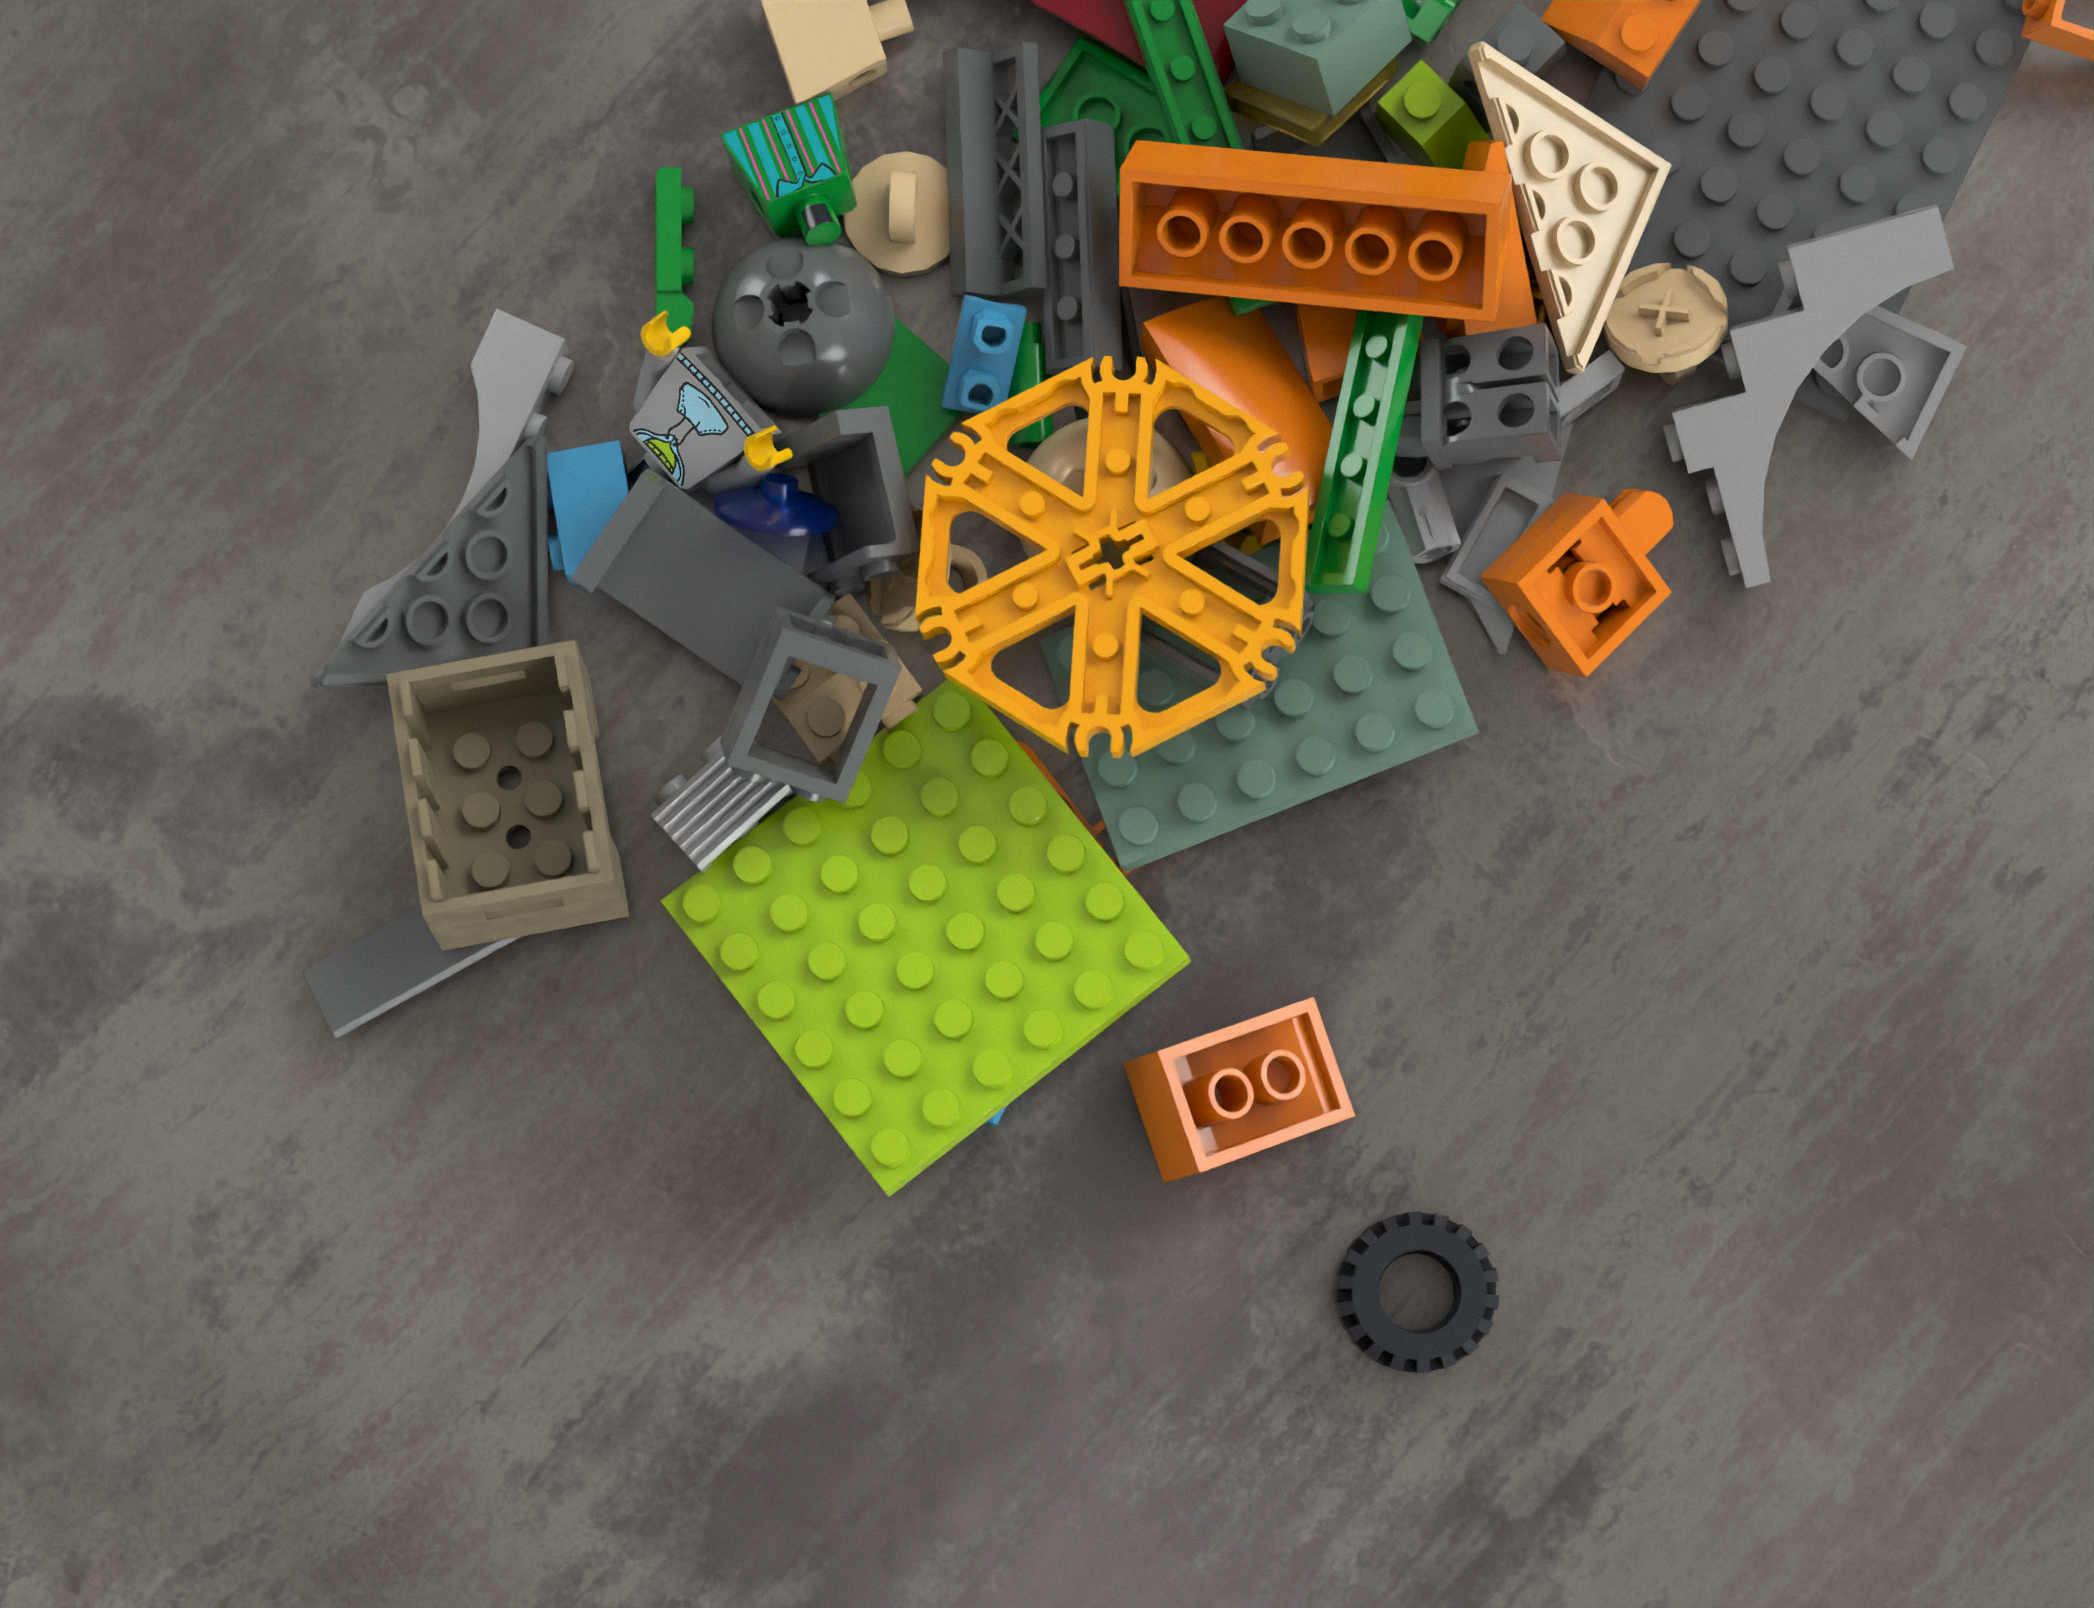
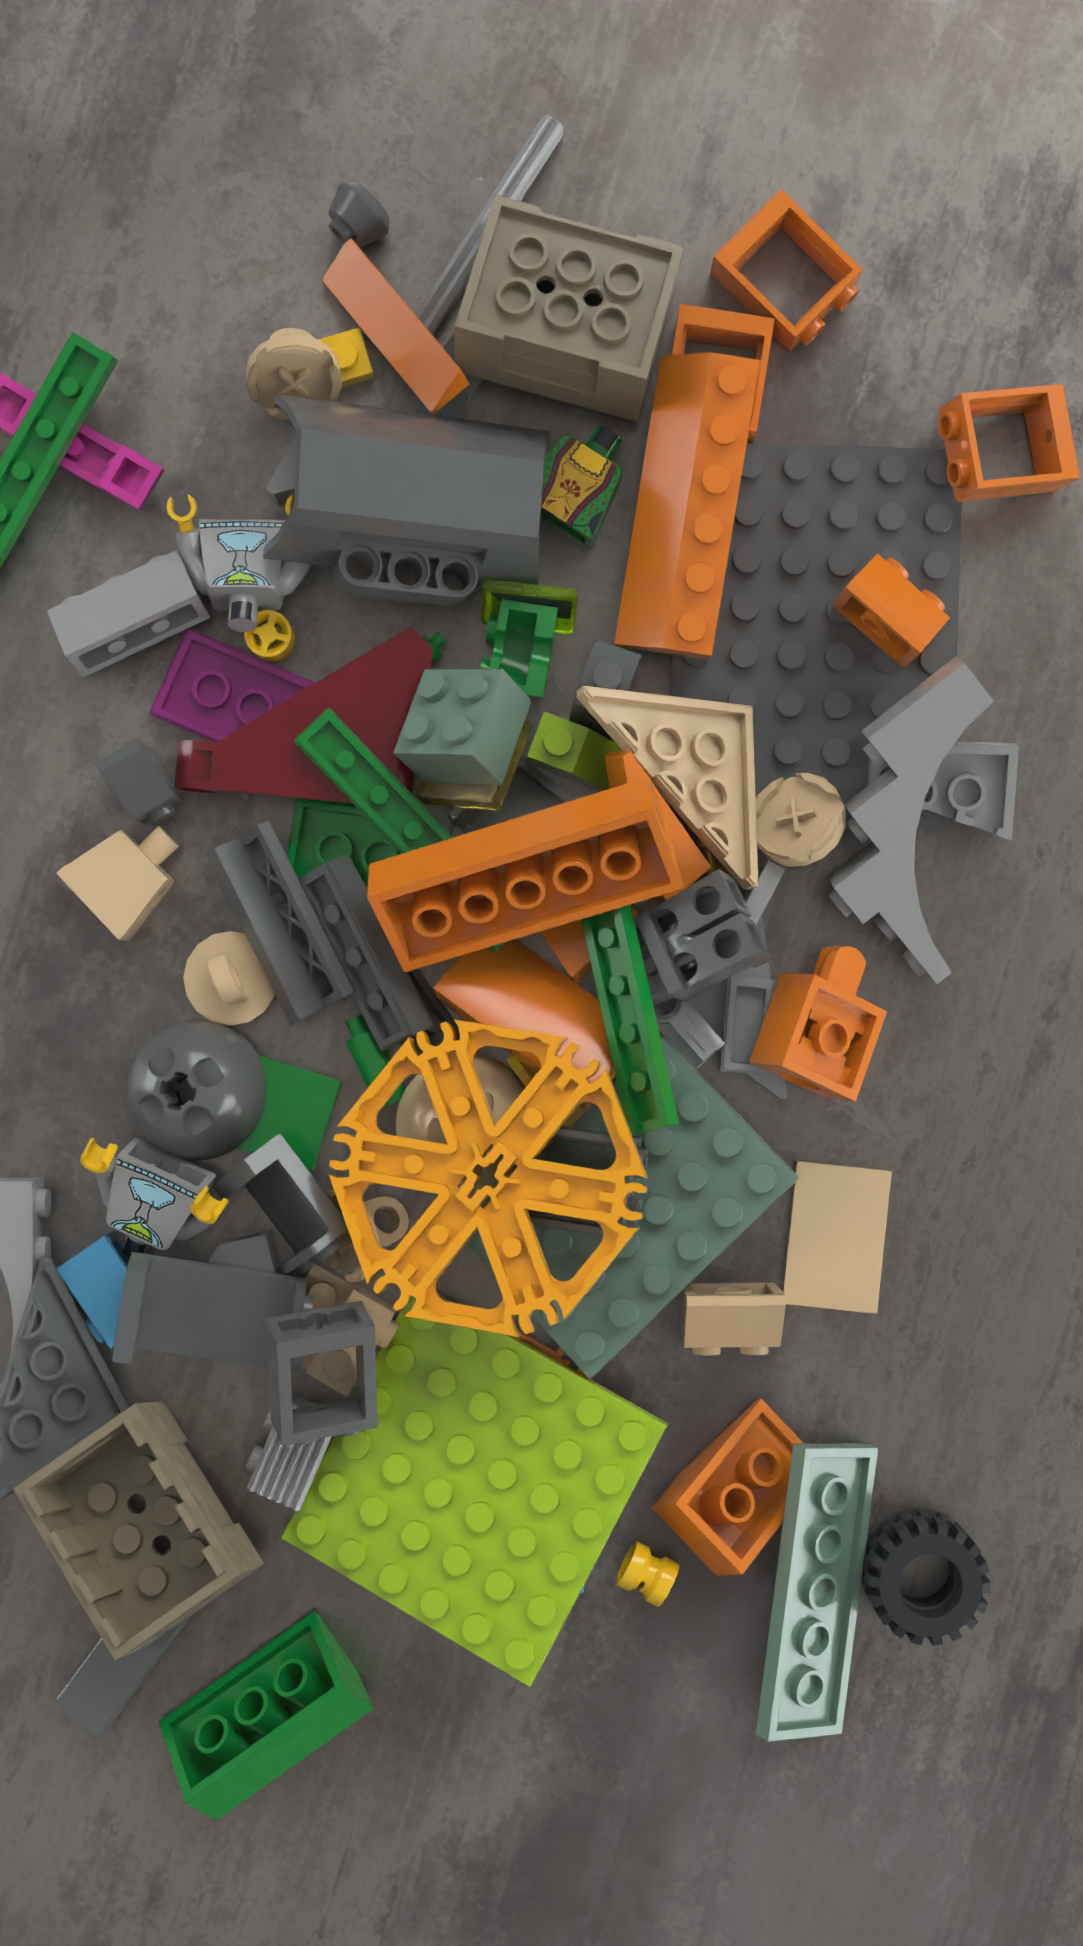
camera: 20 degrees left, 5 degrees up
green hinge [655,167,694,349] -> none
clear blue dish [713,473,839,536] -> none
green torso [720,92,857,246] -> none
dark azure hips [941,295,1027,414] -> none
none -> green slope [159,1612,373,1821]
none -> yellow wheel [615,1541,679,1607]
none -> tan slope [680,1282,786,1356]
none -> sand green plate [756,1443,878,1742]
none -> tan tile [781,1160,892,1314]
none -> orange slope [832,553,950,669]

